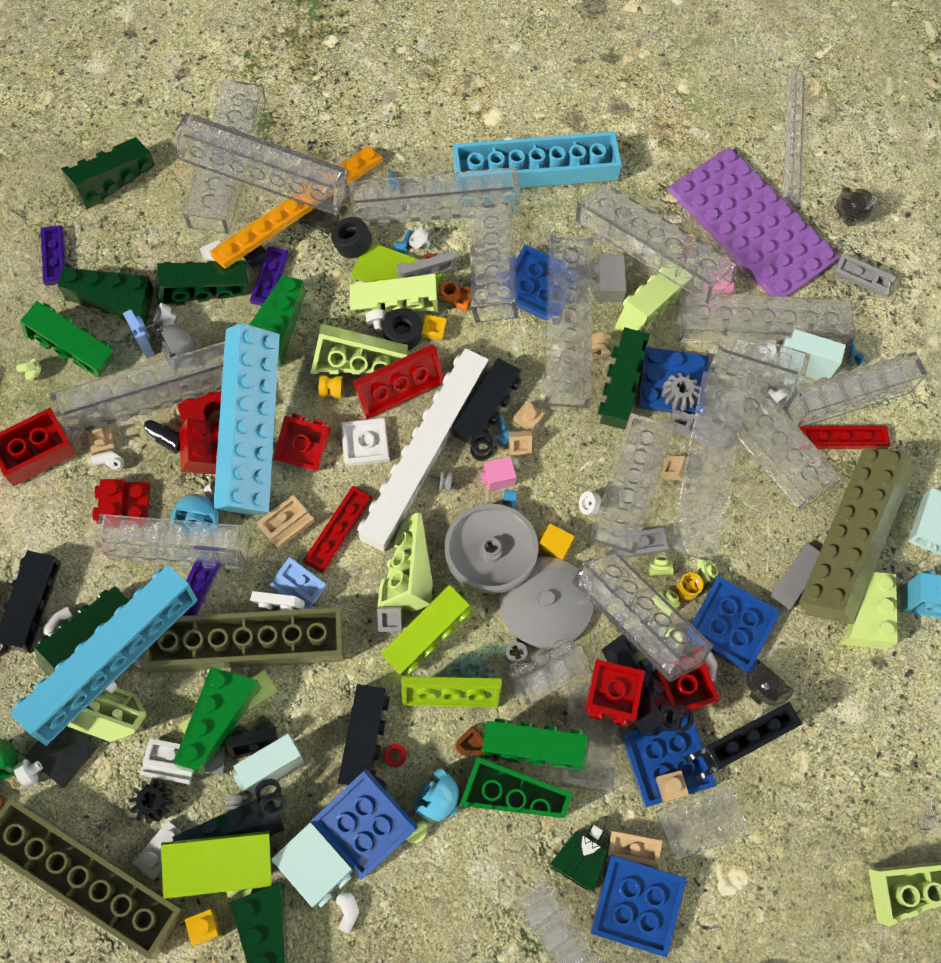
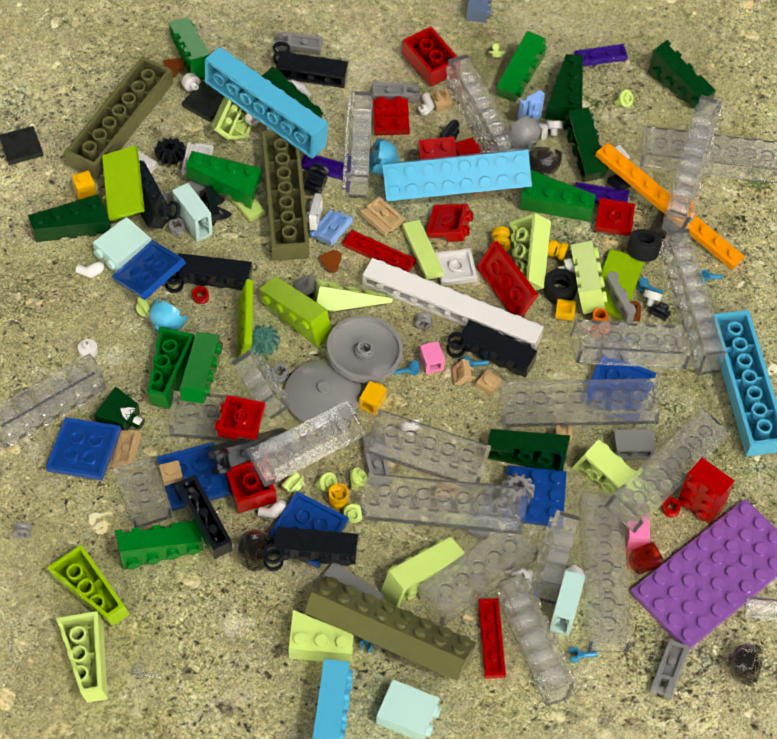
camera: 90 degrees right, 10 degrees down
none -> lime wedge [47,544,130,627]
none -> white tile [78,339,98,359]
none -> green wedge [115,521,203,570]
none -> light grey bush [169,218,186,236]
none -> black hinge [263,526,358,571]
none -> black gear [304,163,330,194]
none -> dark orange tile [319,250,342,273]
none -> light grey hinge [372,82,420,102]
none -> yellowish green wedge [380,537,466,608]
none -> yellowish green tile [402,220,444,280]
none -> clear smoke cylinder [529,147,562,176]
none -> yellow wheel [547,239,569,261]
none -> red plate [595,198,635,237]
none -> yellowish green plate [614,90,633,107]
none -> clear red brick [629,541,663,576]
none -> black plate [649,301,671,322]
none -> red brick [678,457,735,524]

